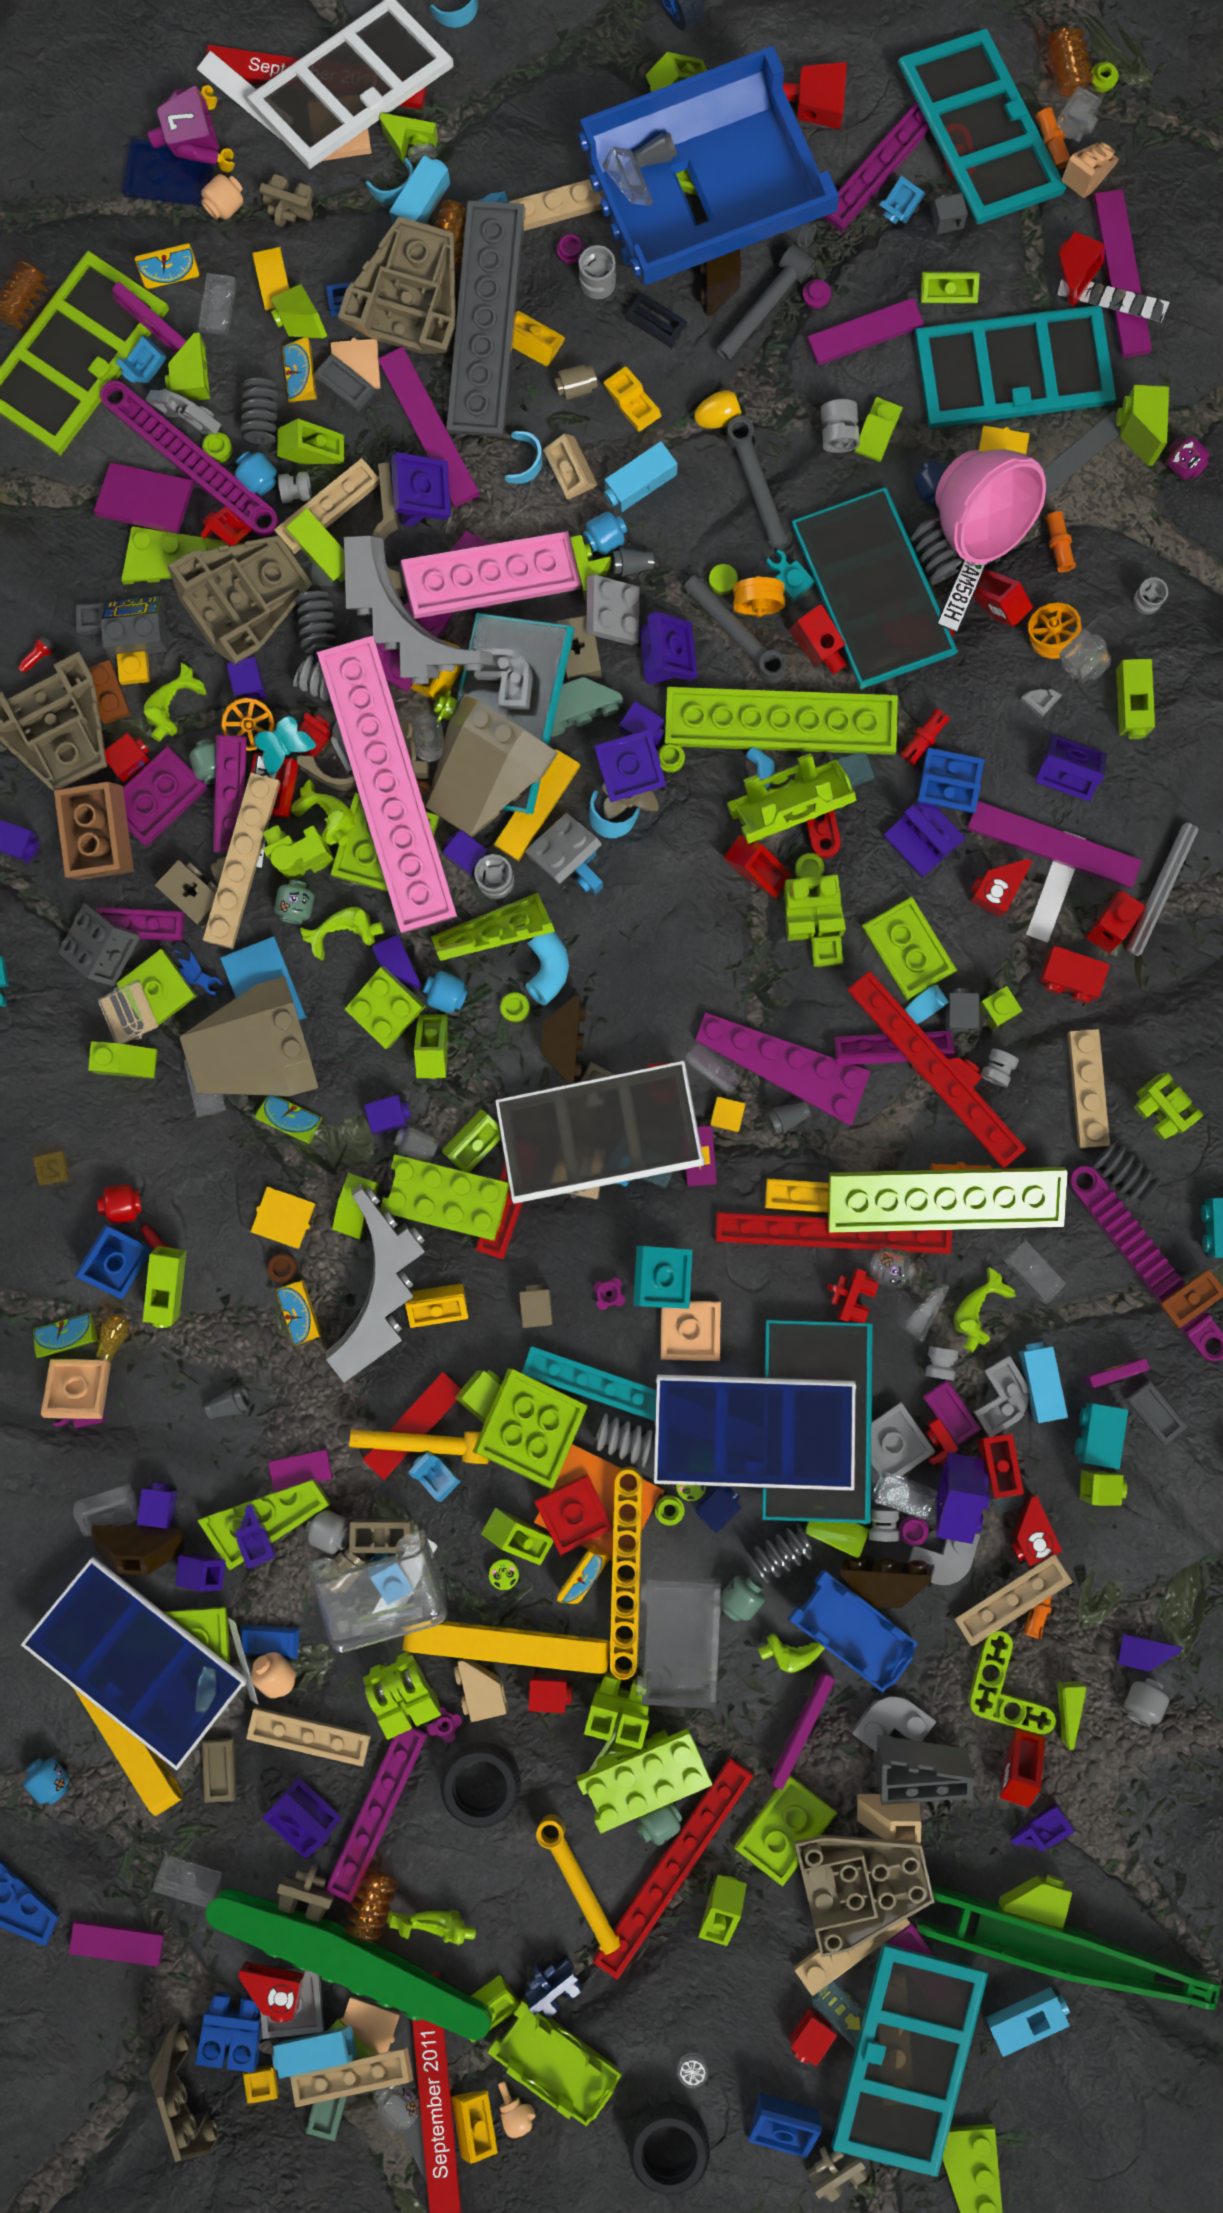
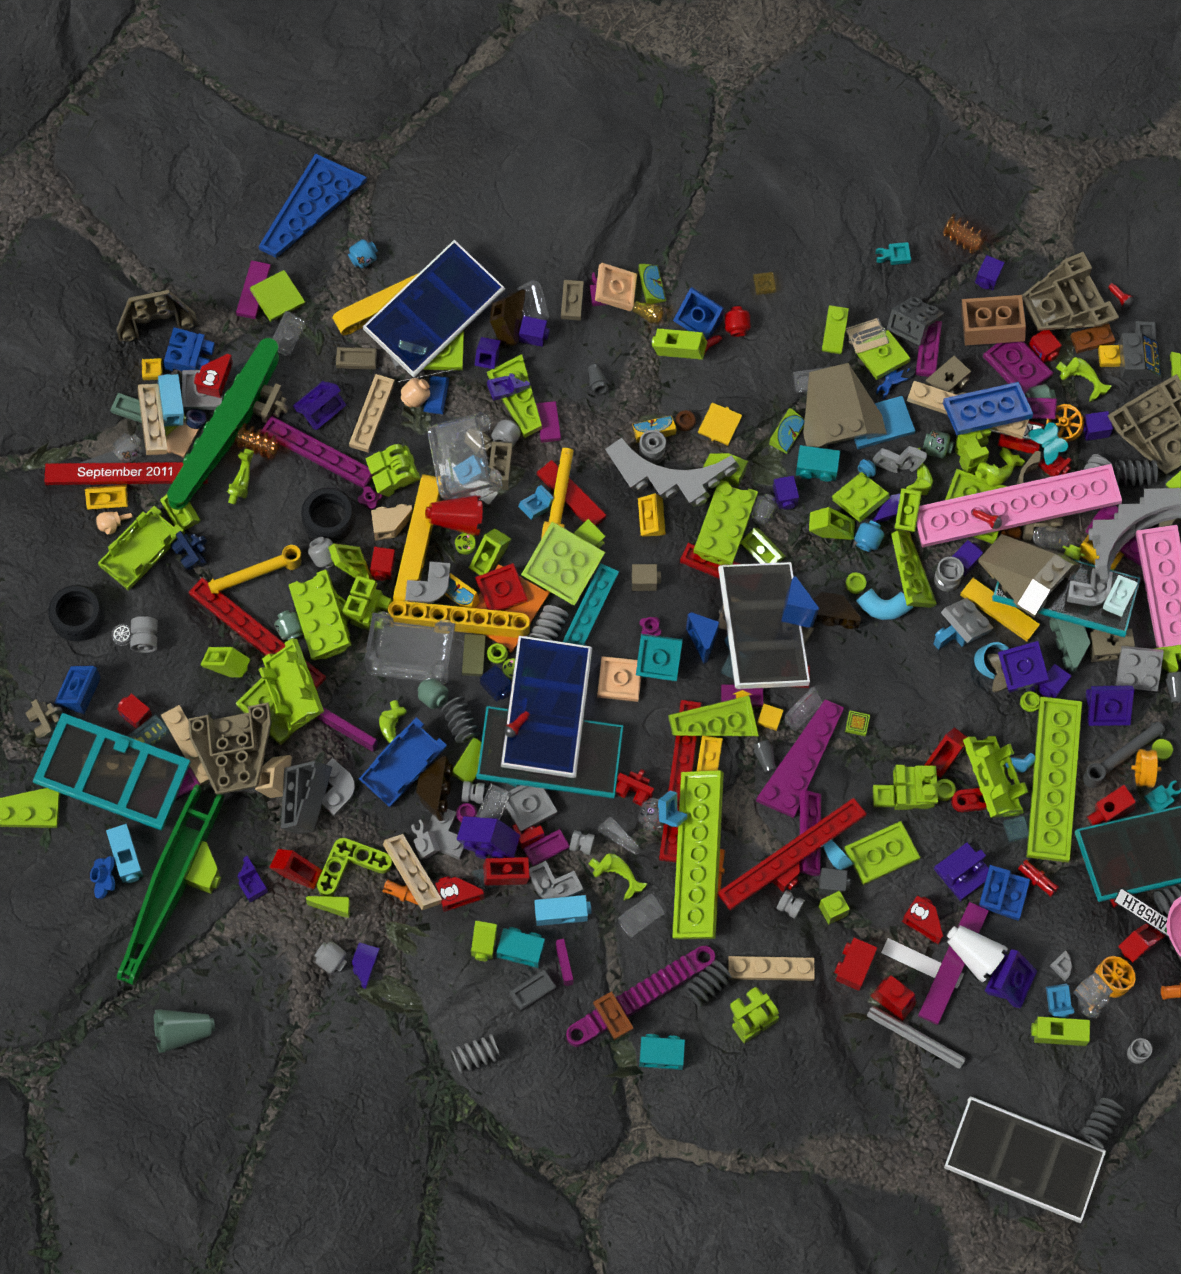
camera: 85 degrees right, 15 degrees down
none -> blue animal [90,856,115,899]
none -> light grey wheel [130,616,158,653]
none -> dark blue tile [185,409,206,429]
none -> lime tile [250,270,305,322]
none -> lime piece [259,638,324,732]
none -> light grey head [308,537,334,568]
none -> lime wing [328,544,373,580]
none -> light grey plate [405,562,451,604]
none -> light grey plate [411,819,440,859]
none -> red cone [425,495,483,536]
none -> olive tile [462,634,486,676]
none -> red piece [504,711,530,738]
none -> dark tan plate [561,280,584,320]
none -> light grey wheel [639,430,666,465]
none -> dark azure bracket [658,790,687,827]
none -> lime wing [668,696,759,736]
none -> blue slope [686,612,719,664]
none -> blue slope [781,576,819,628]
none -> teal brick [796,445,840,482]
none -> tile [845,711,870,736]
none -> dark azure plate [857,459,876,477]
none -> light grey plate [872,446,927,473]
none -> lime slope [895,488,922,532]
none -> blue plate [943,382,1033,435]
none -> white cone [947,925,1008,982]
none -> red piece [972,509,1002,529]
none -> dark azure bracket [1046,983,1075,1018]
none -> light aqua plate [1103,575,1138,617]

